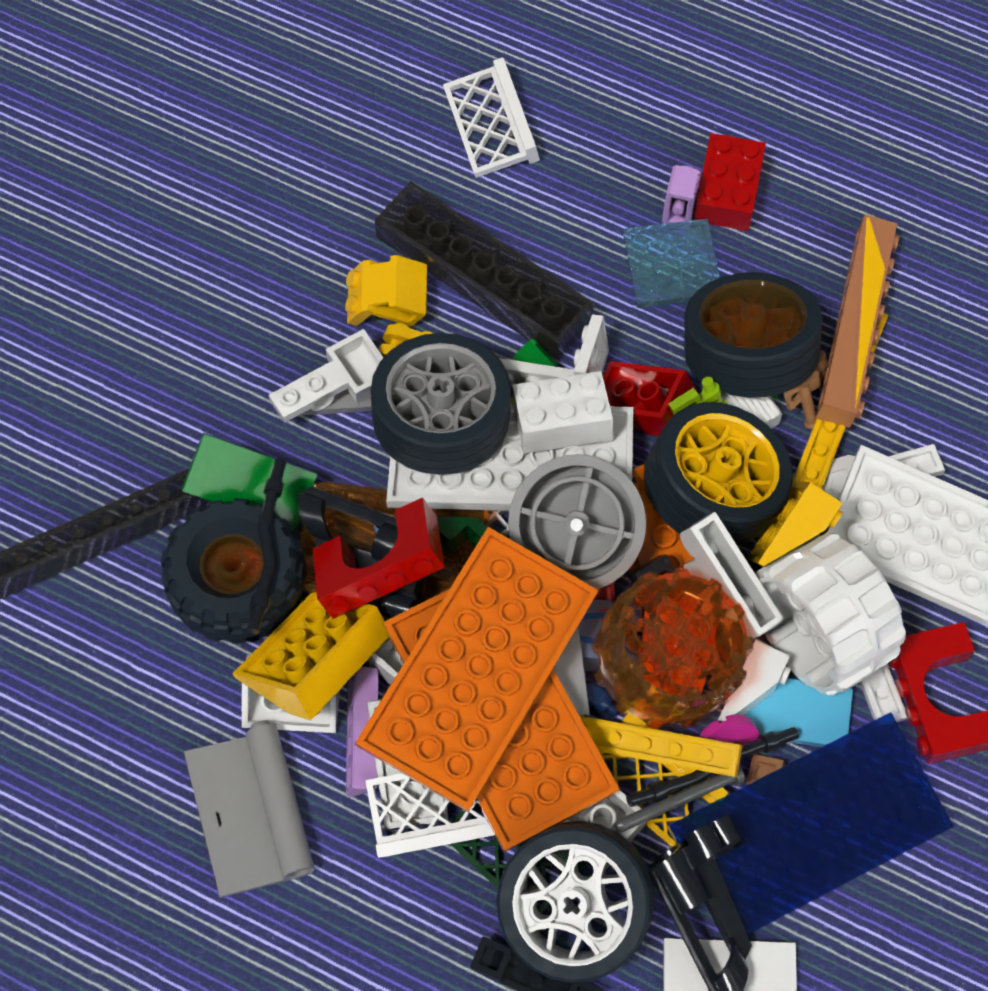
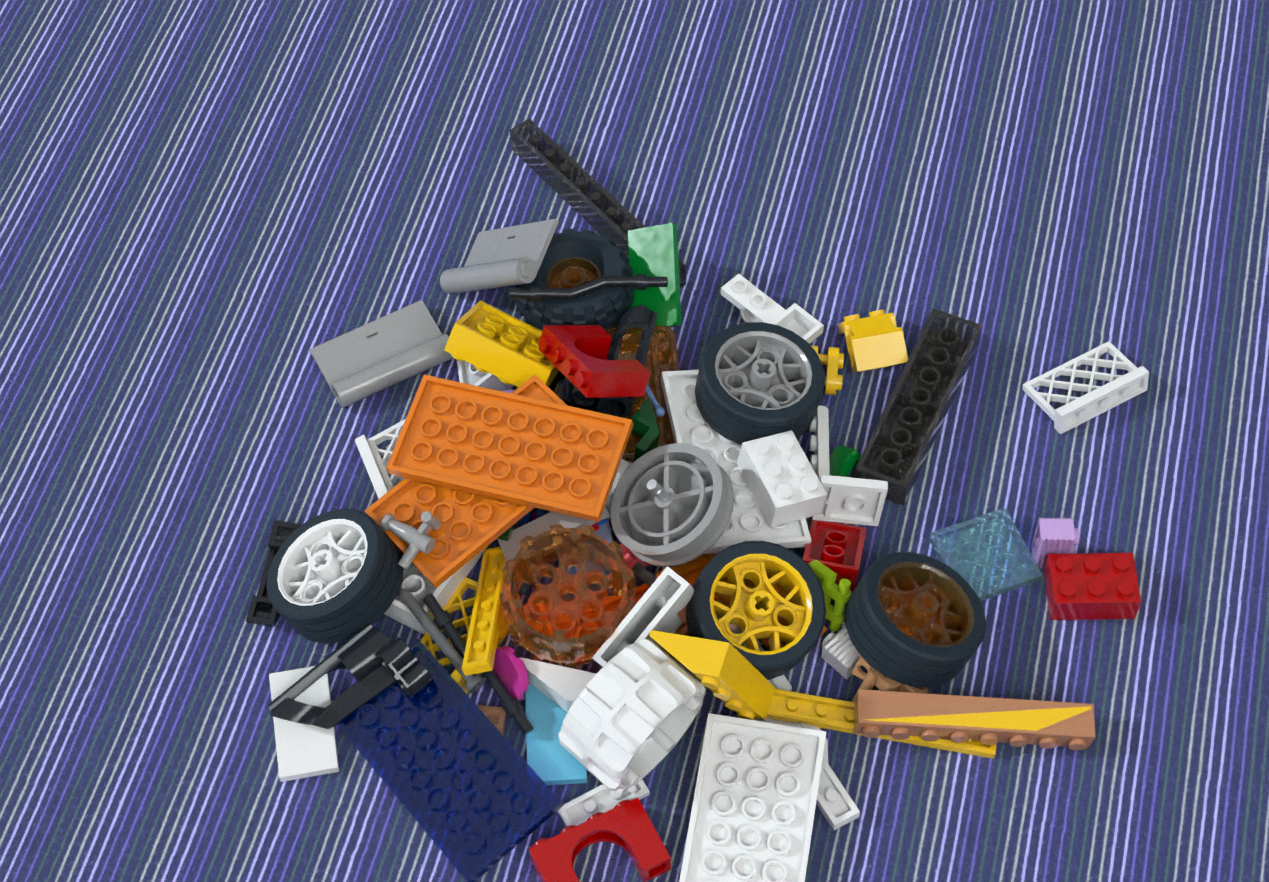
camera: 80 degrees right, 10 degrees down
none -> light grey piece [381,511,441,570]
none -> light grey door [440,219,559,294]

